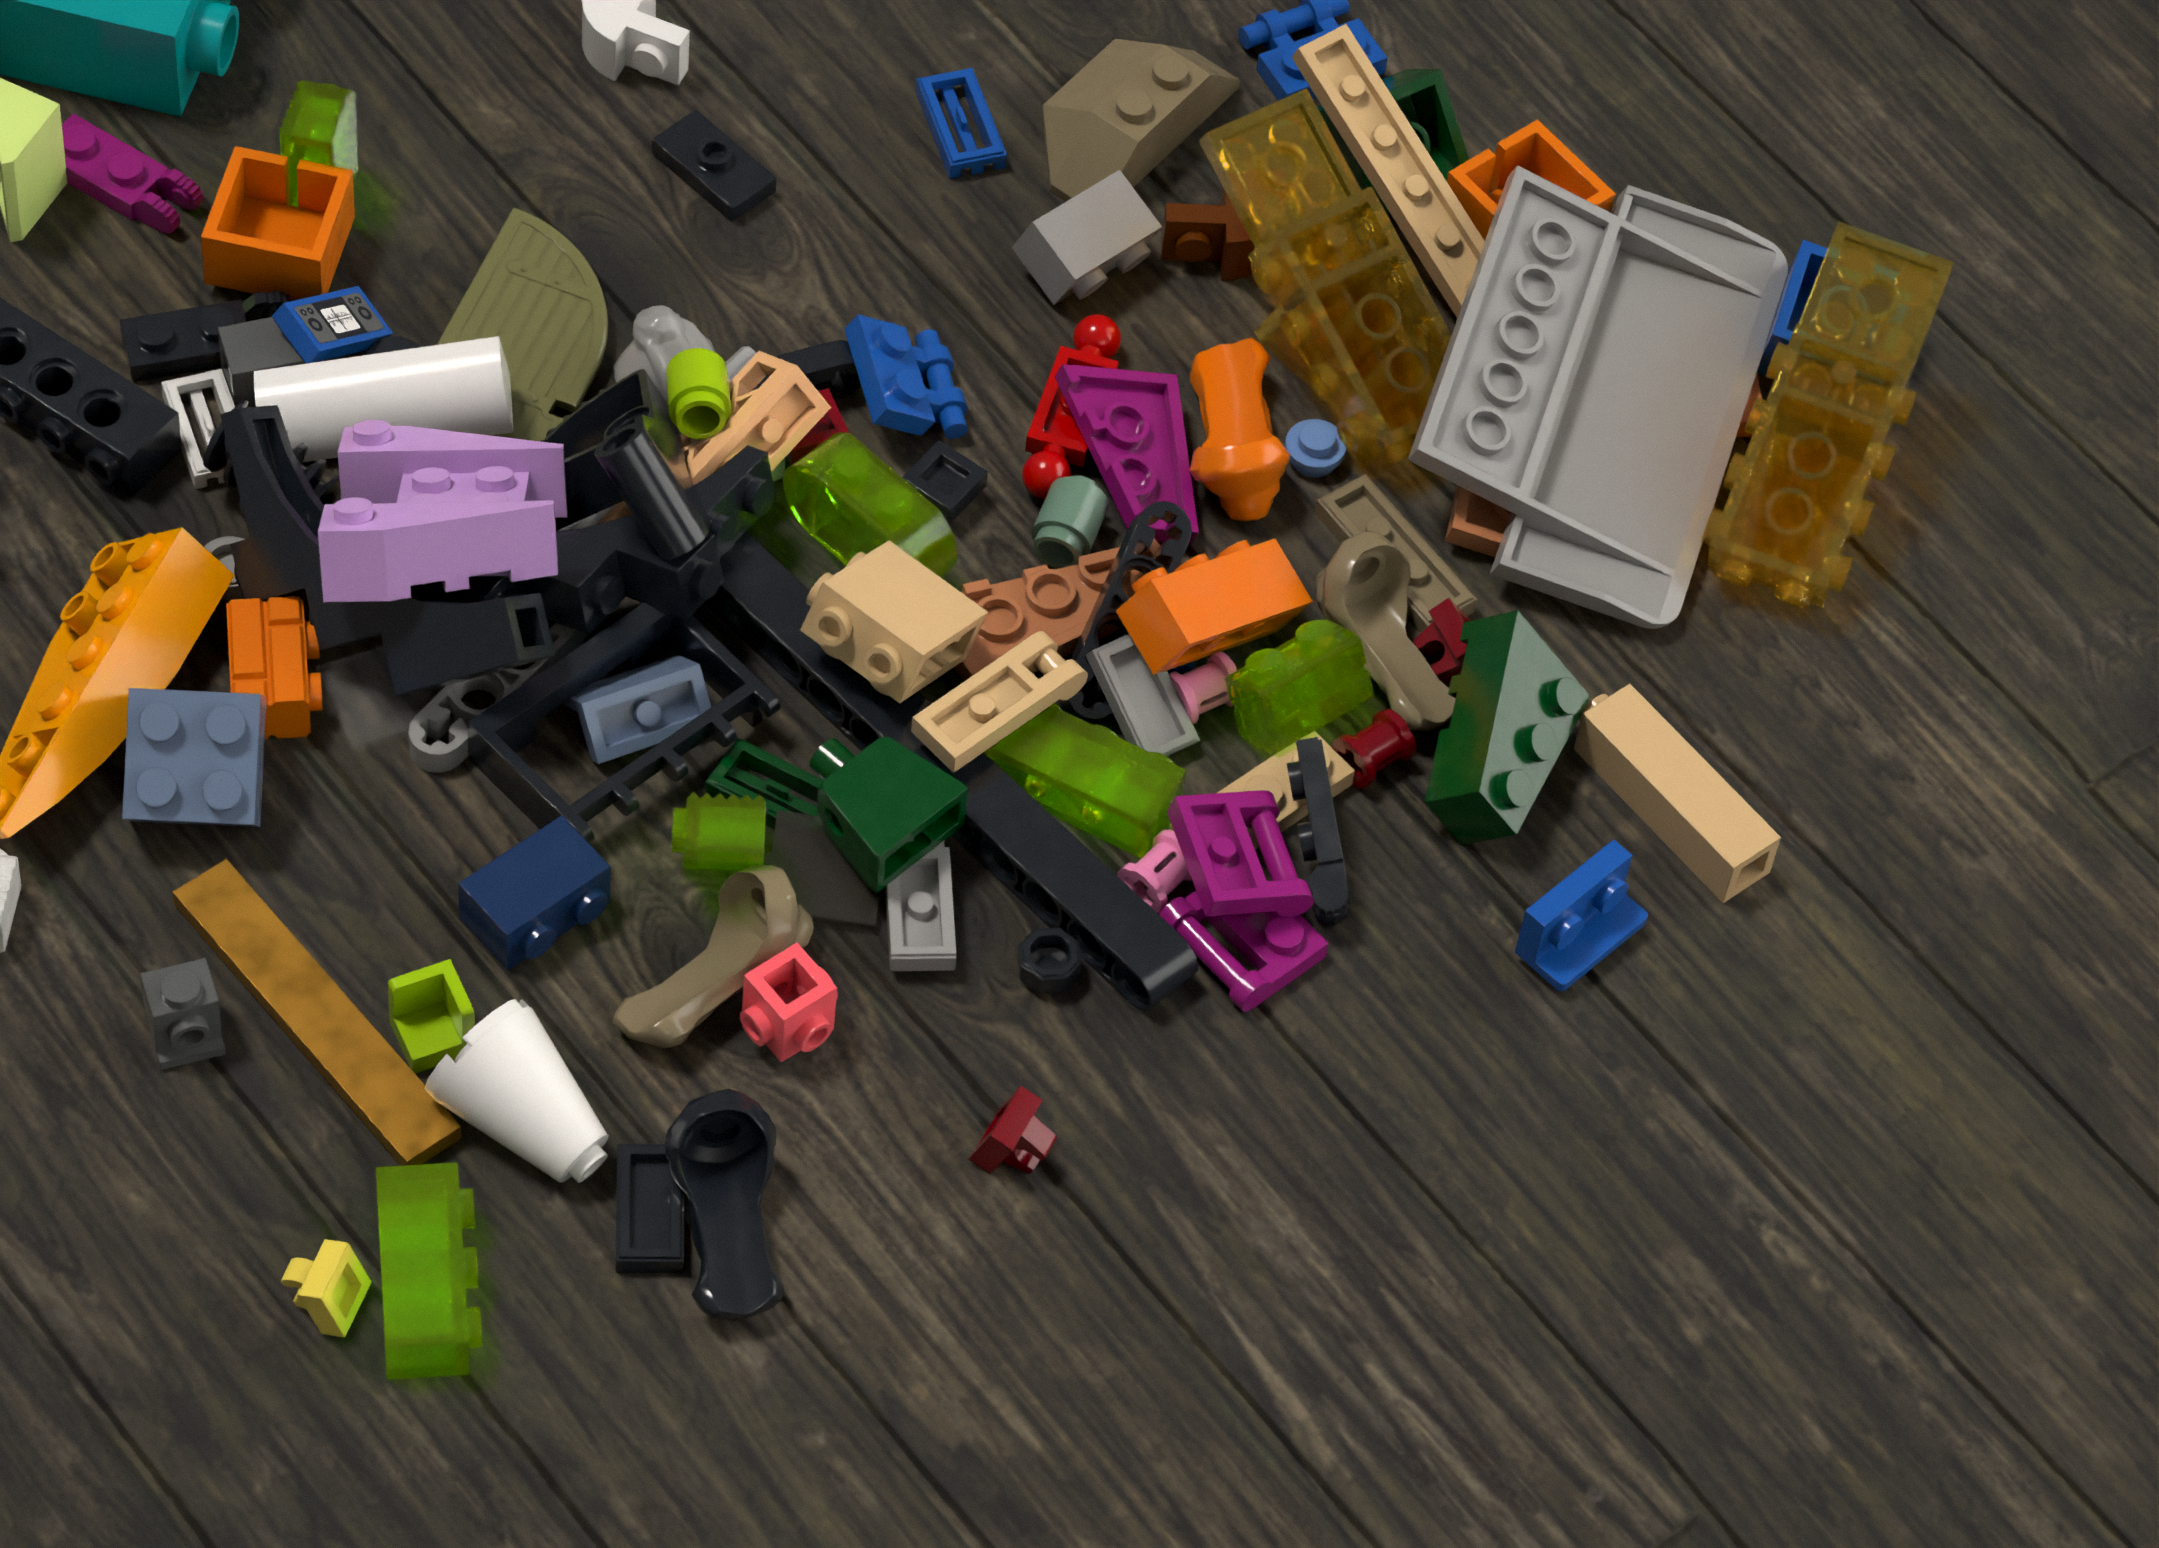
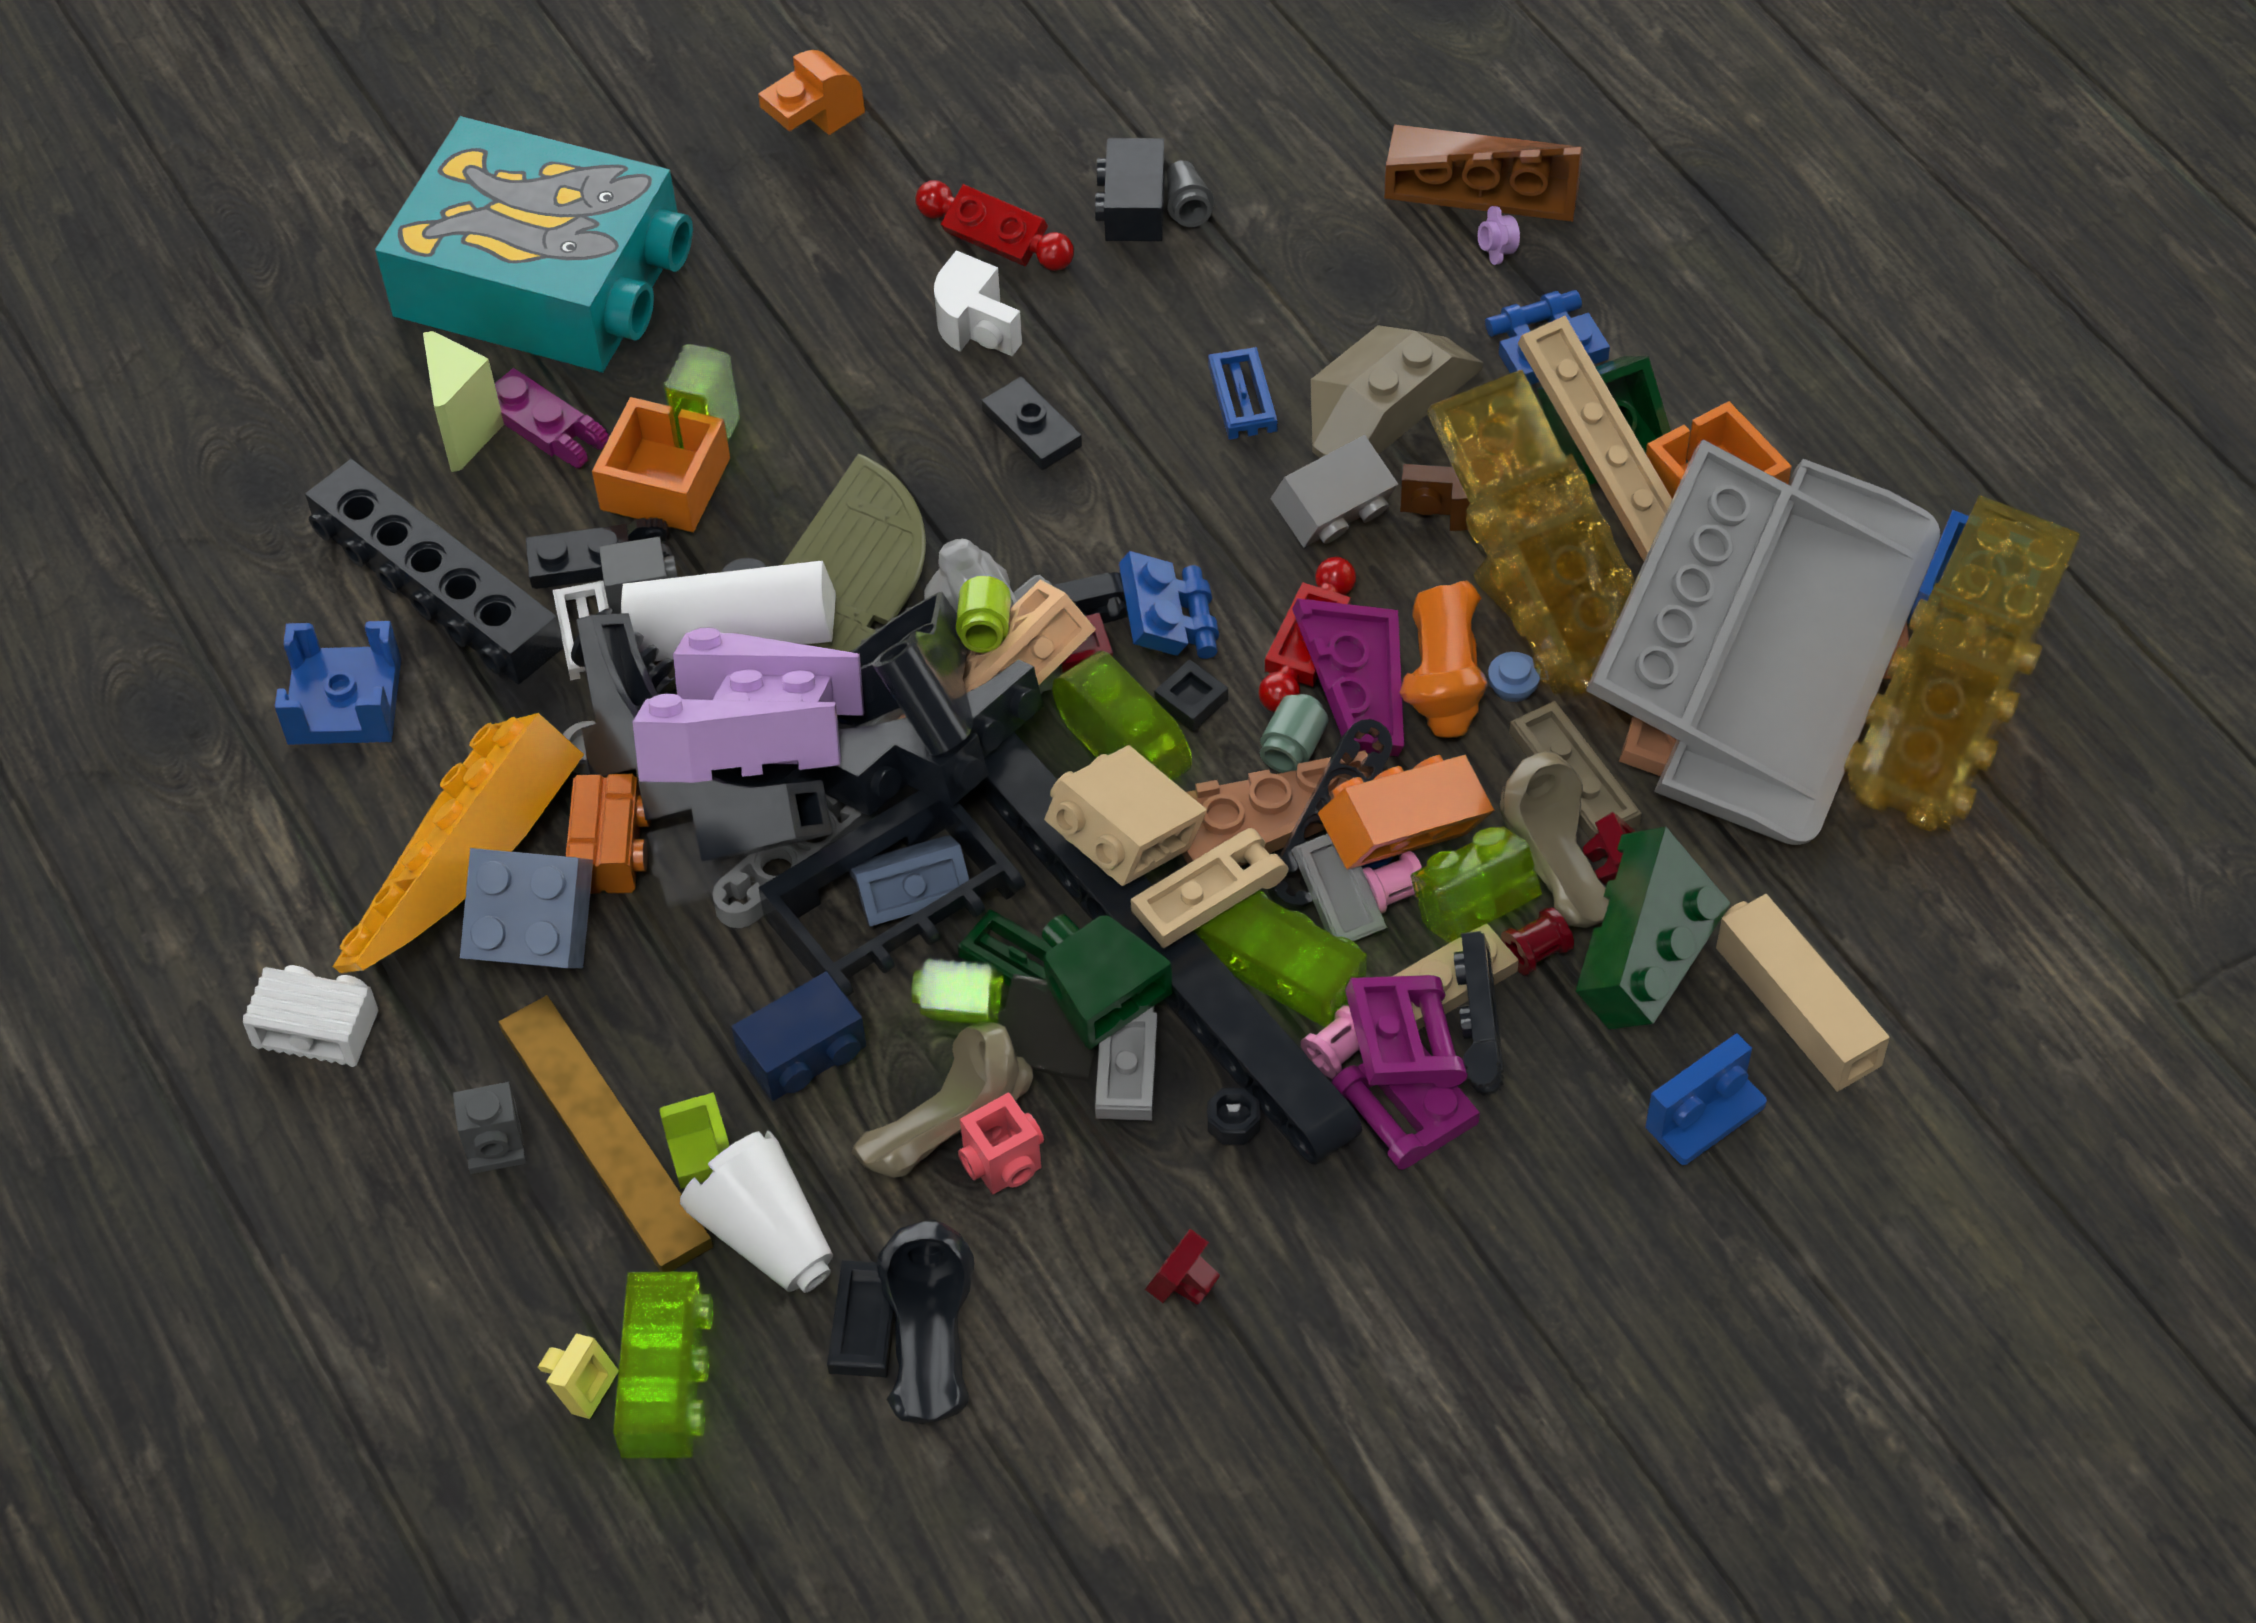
camera: 15 degrees right, 0 degrees up
tile [272,286,393,364] -> none

